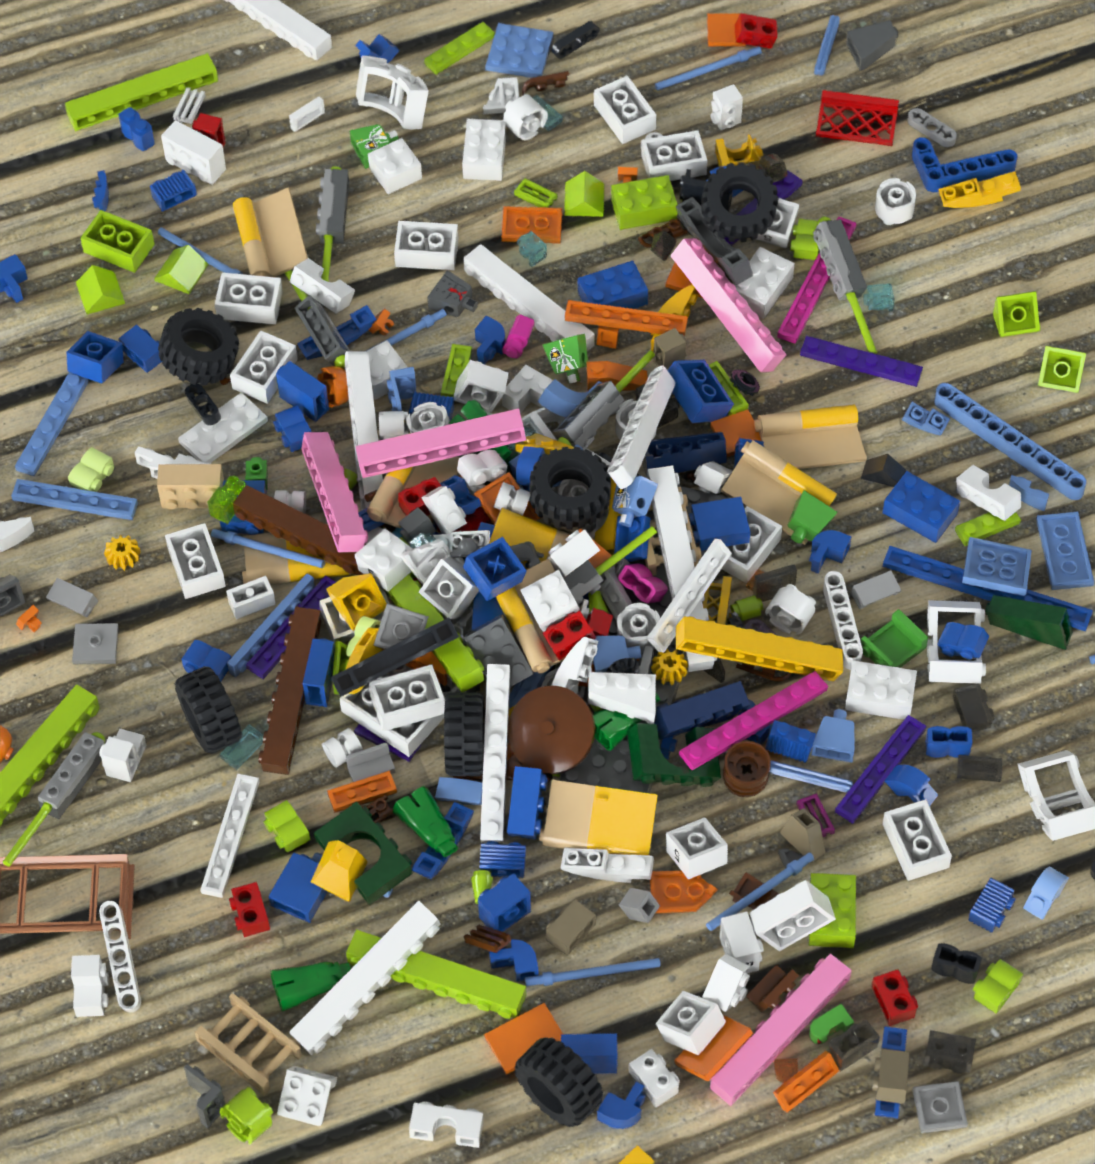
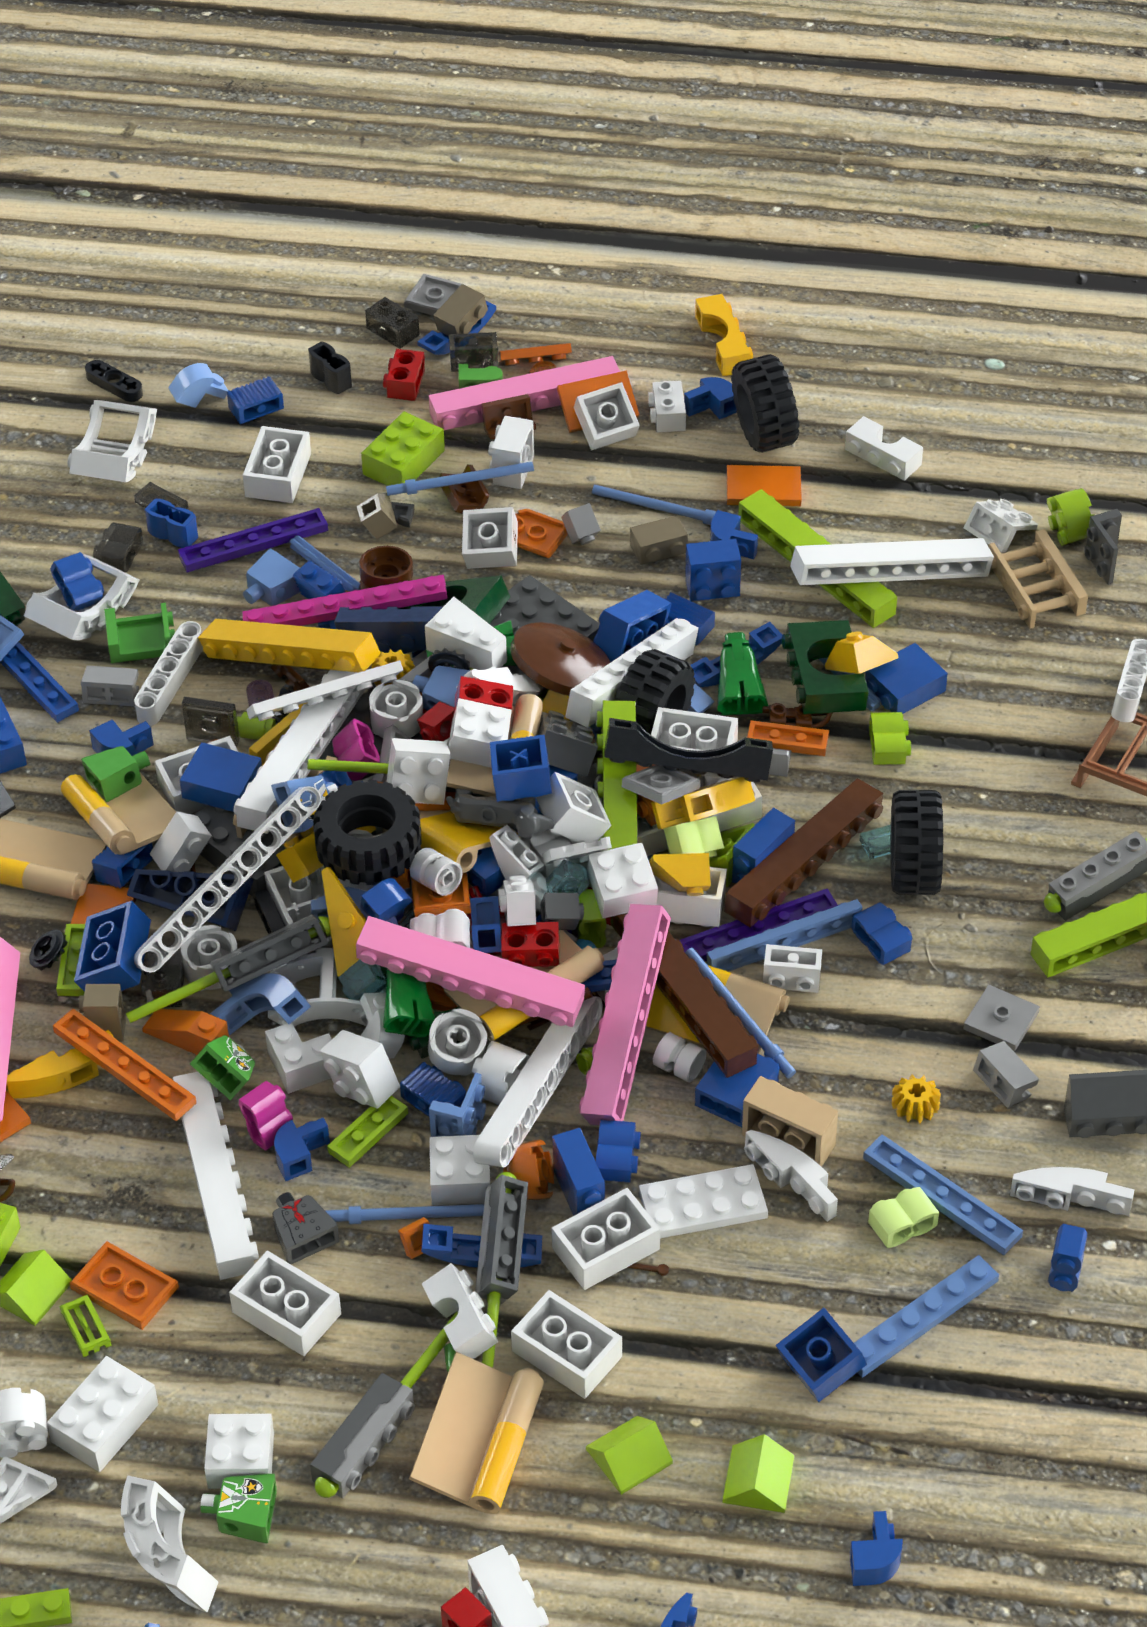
camera: 150 degrees left, 10 degrees down
orange tile [16,605,42,633] -> none
lime brick [81,210,155,273] -> none
white brick [99,729,147,782] -> none
blue brick [118,324,162,373] -> none
blue brick [150,170,197,212] -> none
medium blue bar [158,227,243,274] -> none
black tyre [158,308,239,385] -> none
white brick [165,523,226,599] -> none
black beam [184,383,221,425] -> none
white plate [201,774,259,898] -> none
clear neon green brick [208,476,246,524] -> none
red brick [229,882,270,937] -> none
bright green brick [245,457,268,490] -> none
green piece [270,962,351,1012] -> none
white tile [289,96,325,132] -> none
white wheel [322,728,363,768] -> none
reddish brown tile [463,924,511,953] -> none
lime cone [471,870,493,904] -> none
clear light blue brick [517,231,547,267] -> none
door [539,780,658,855] -> none
white slope [561,848,654,883] -> none
blue brick [561,1034,617,1074] -> none
blue brick [578,260,648,309] -> none
white brick [702,954,750,1012] -> none
white brick [749,880,836,951] -> none
white brick [765,584,816,635] -> none
magenta tile [796,793,835,837] -> none
white brick [845,661,917,720] -> none
blue brick [885,765,938,807] -> none
lime brick [973,959,1023,1014] -> none

